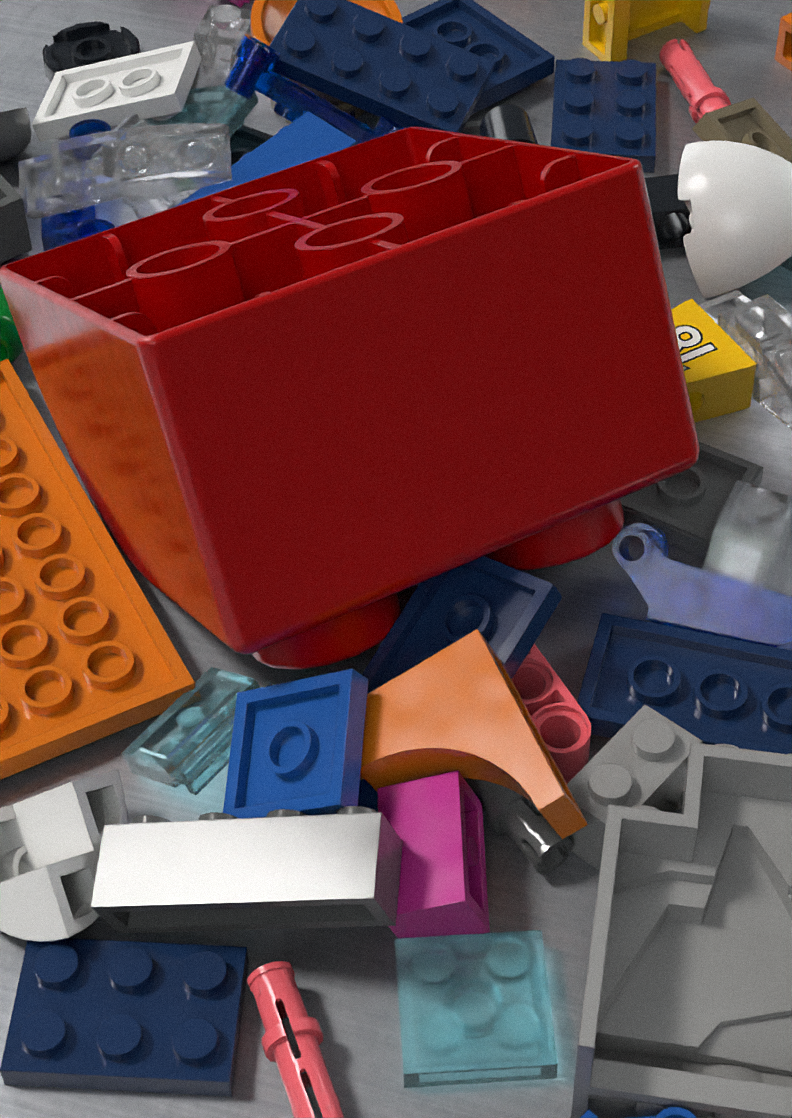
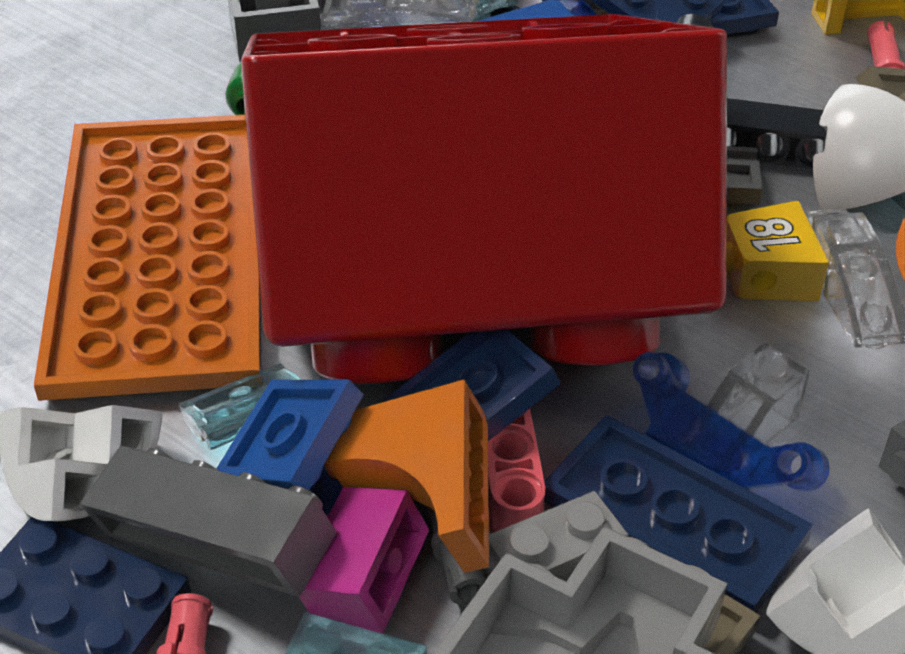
camera: 20 degrees right, 5 degrees down
dark blue plate [551,58,656,173] -> none
dark grey tile [620,441,764,560] -> none

